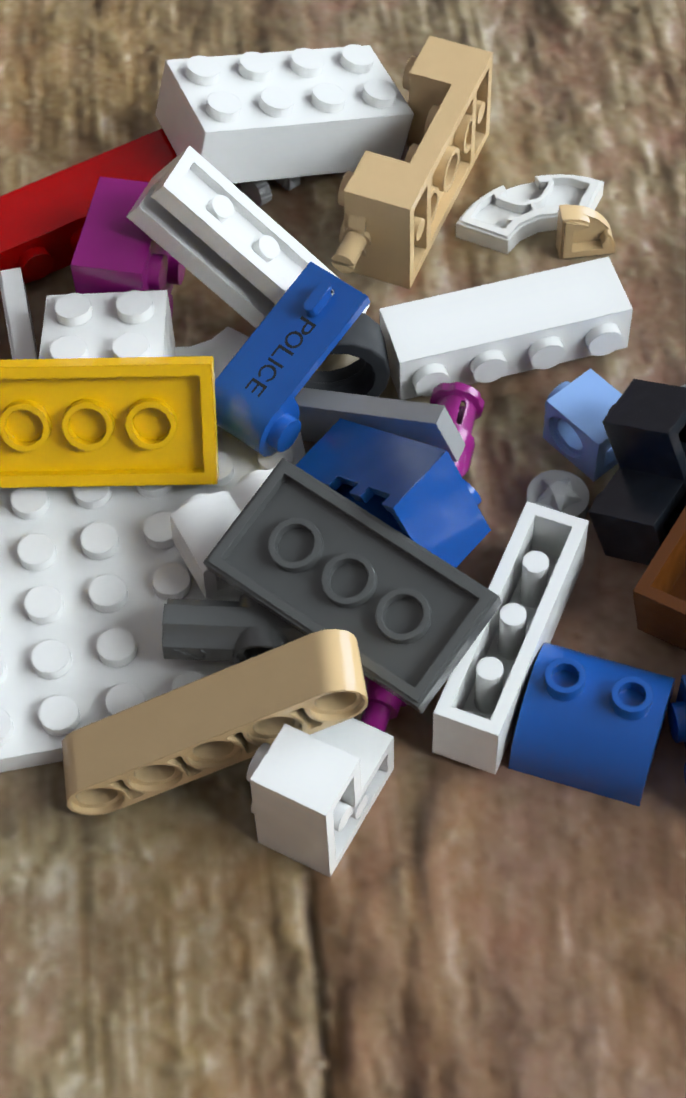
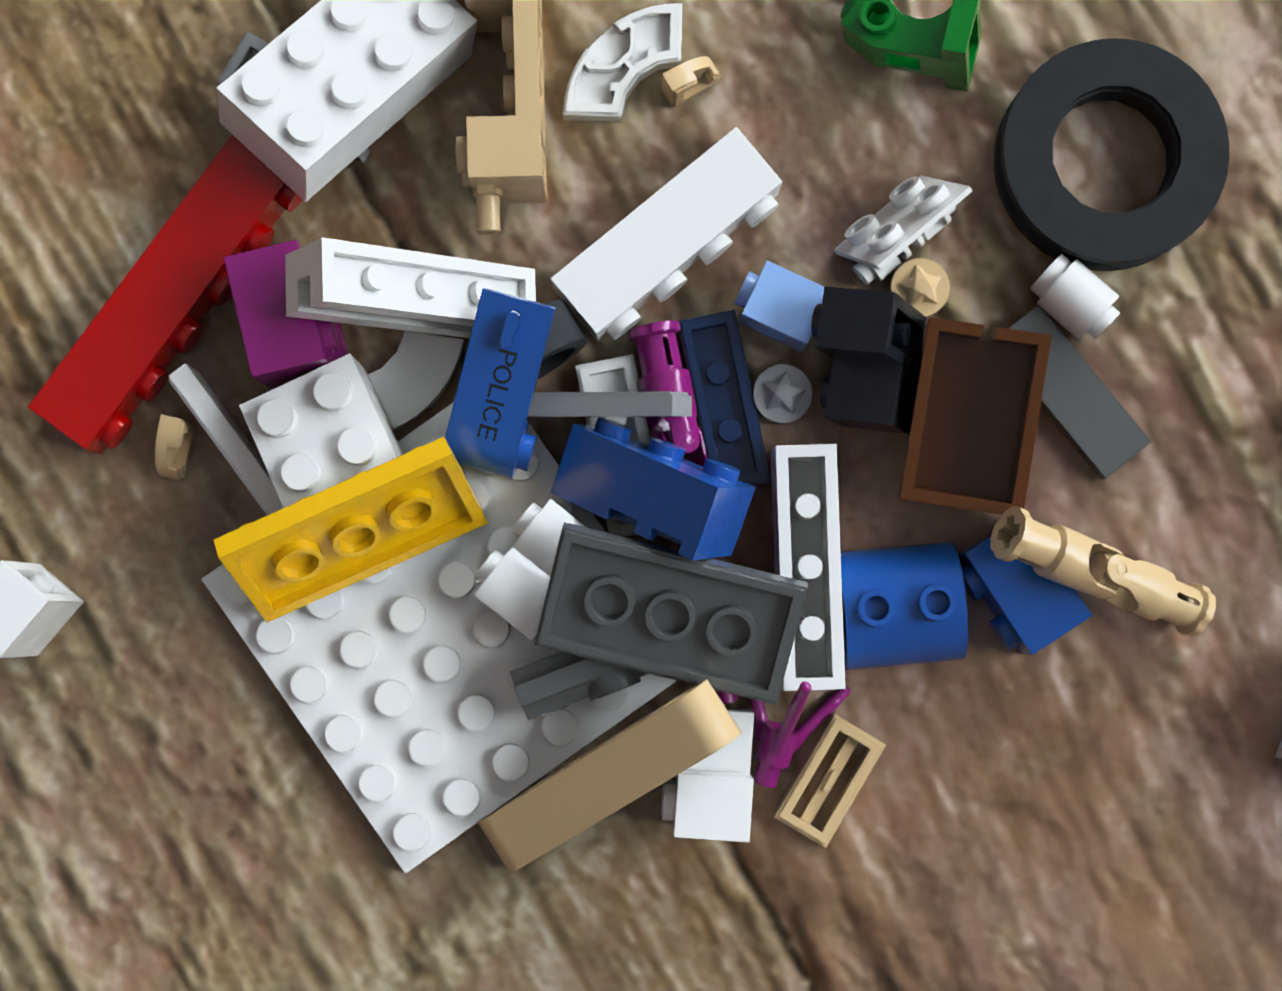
camera: 30 degrees left, 30 degrees up
none -> dark blue tile [679,309,771,486]
none -> magenta plant [749,681,851,788]
none -> tan tile [773,713,886,848]

